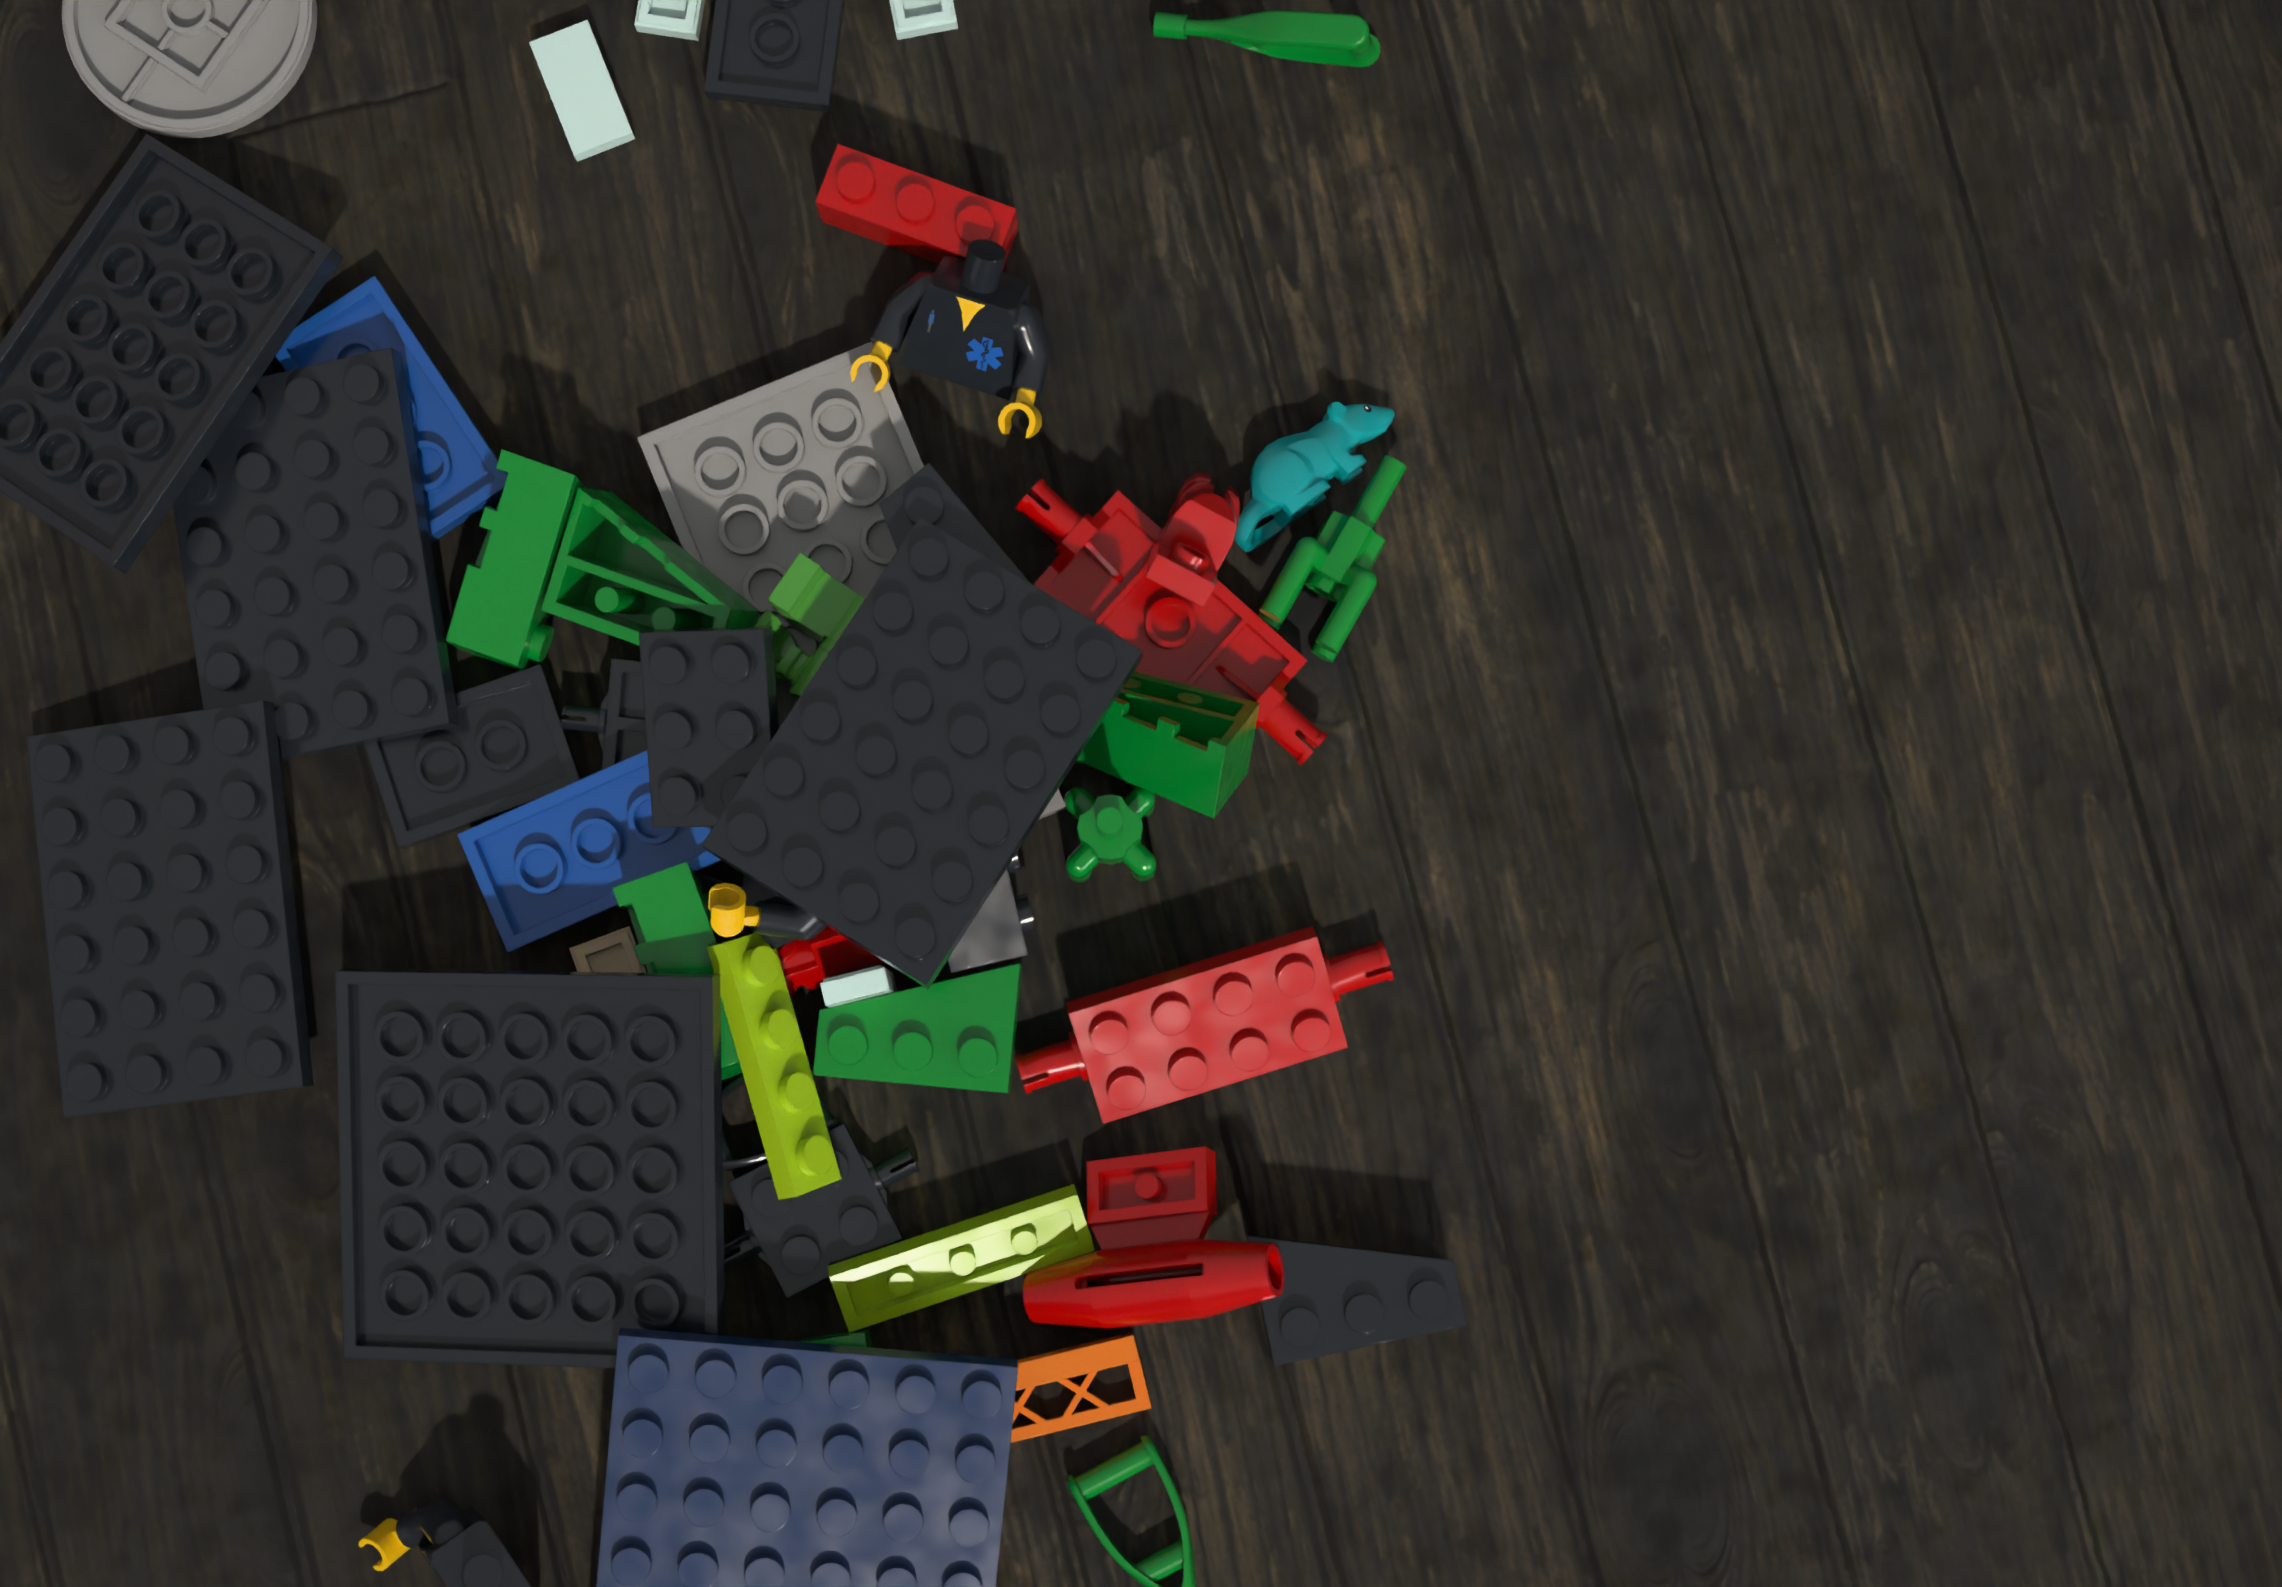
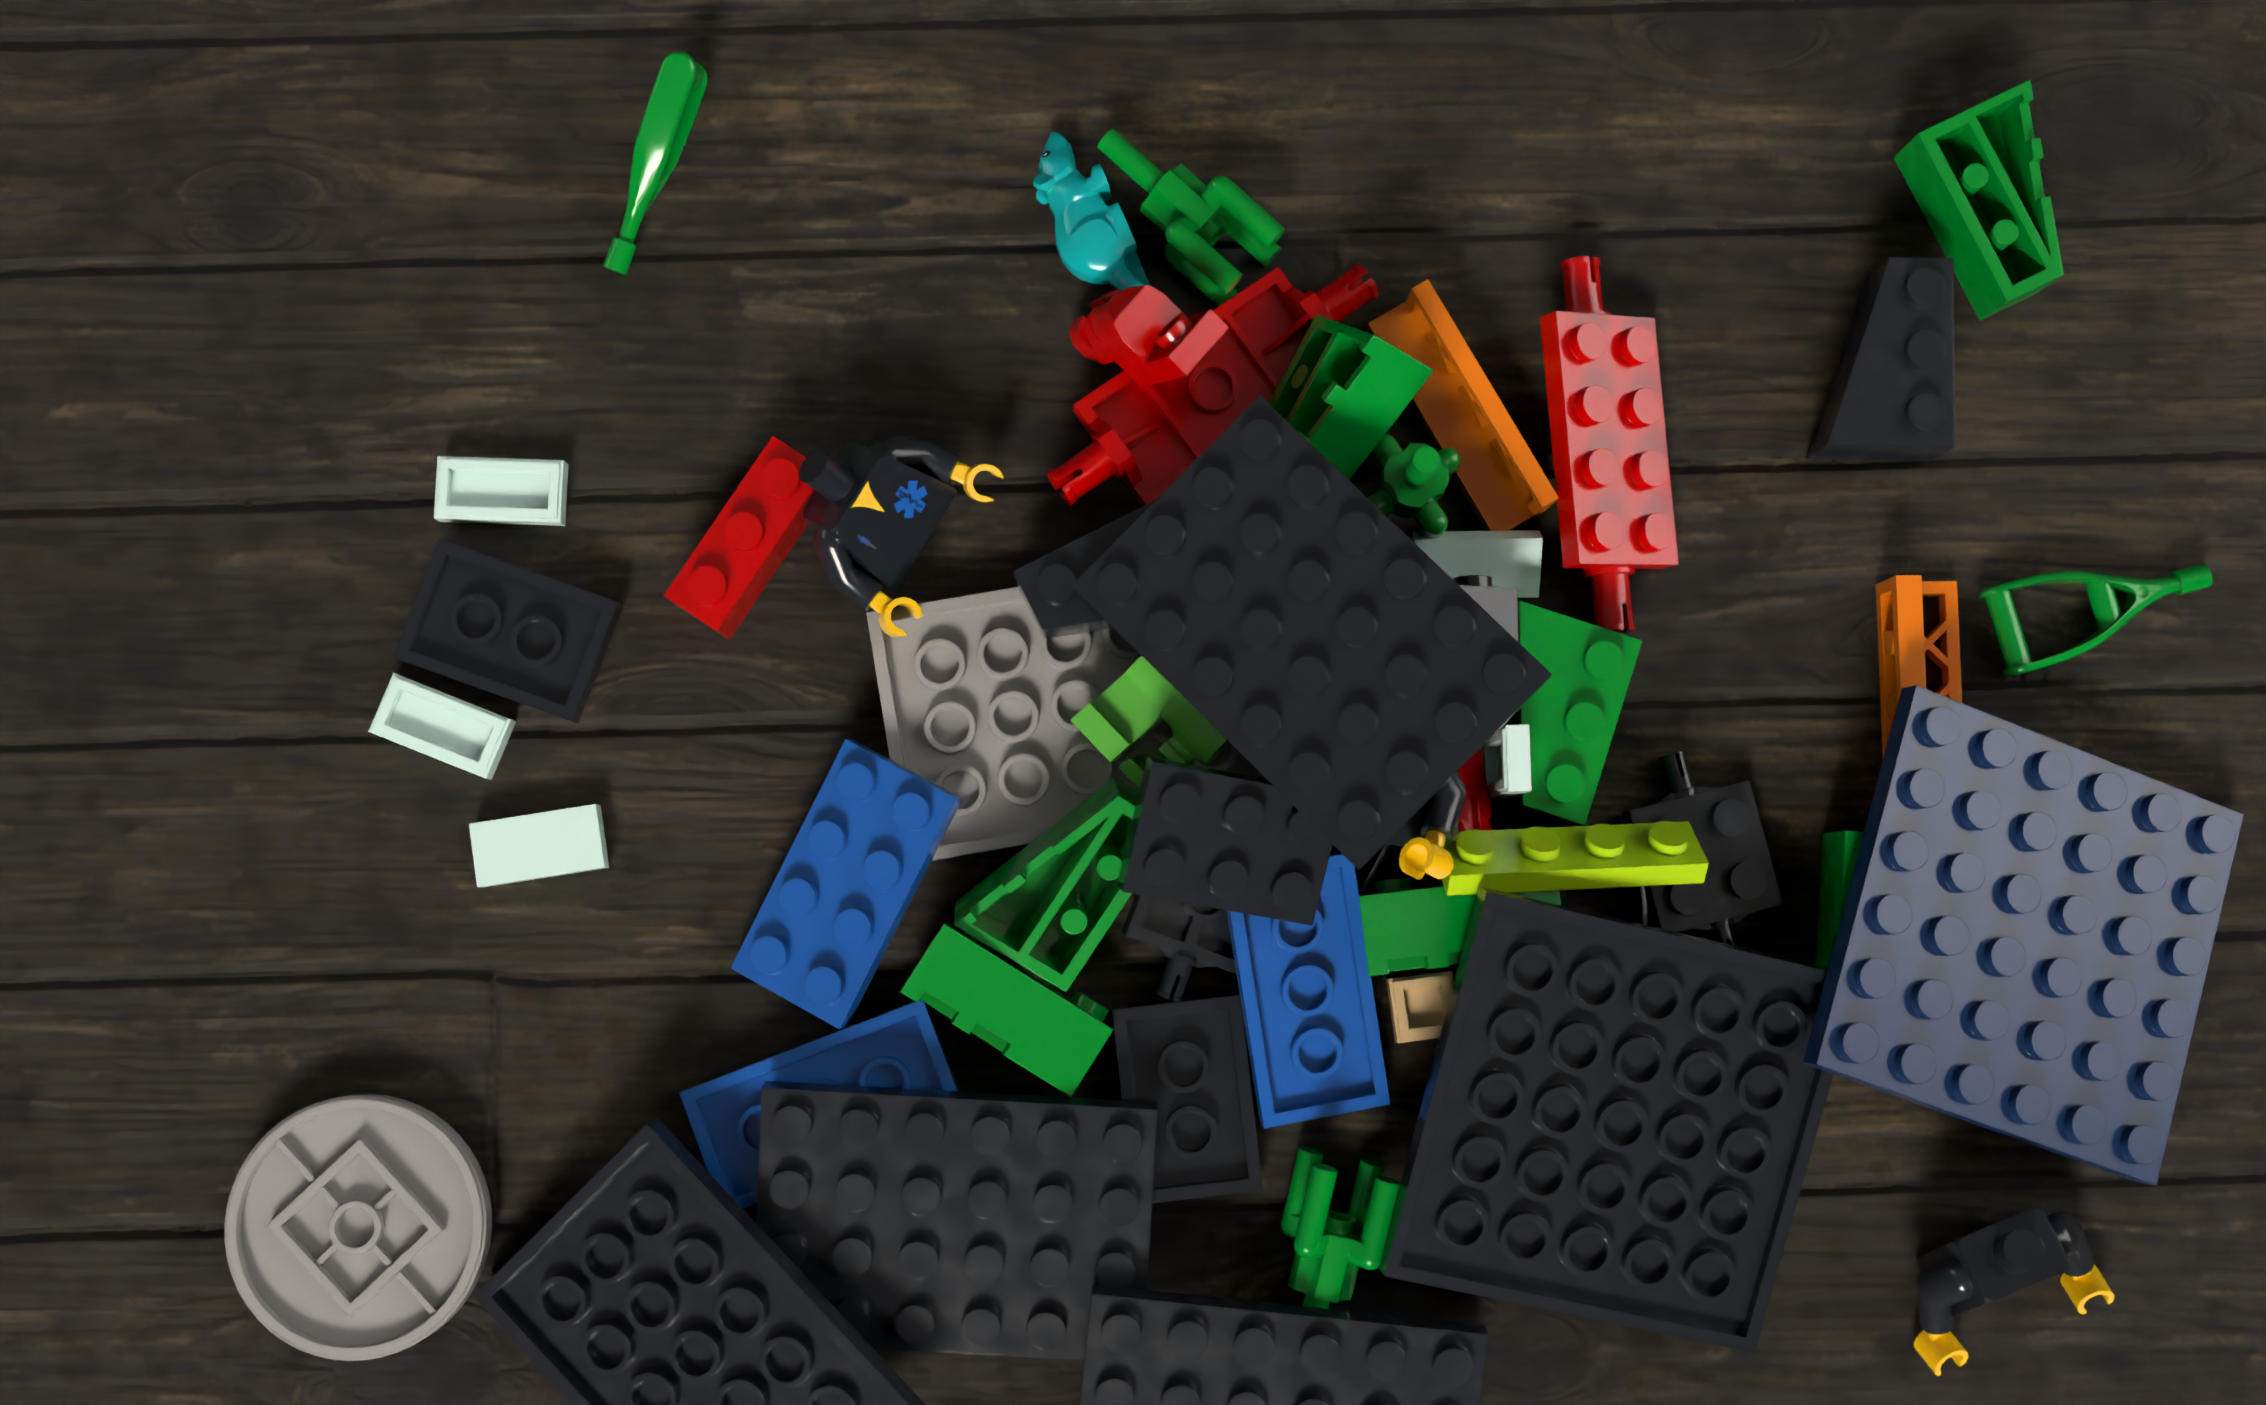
camera: 80 degrees left, 0 degrees up
lime plate [828,1184,1095,1333] -> none
red plate [1023,1146,1285,1329] -> none
none -> blue plate [731,739,963,1030]
none -> green plant [1281,1146,1401,1309]
none -> orange fence [1365,279,1559,531]
none -> light aqua tile [1412,530,1543,598]
none -> green wedge [1894,80,2064,321]

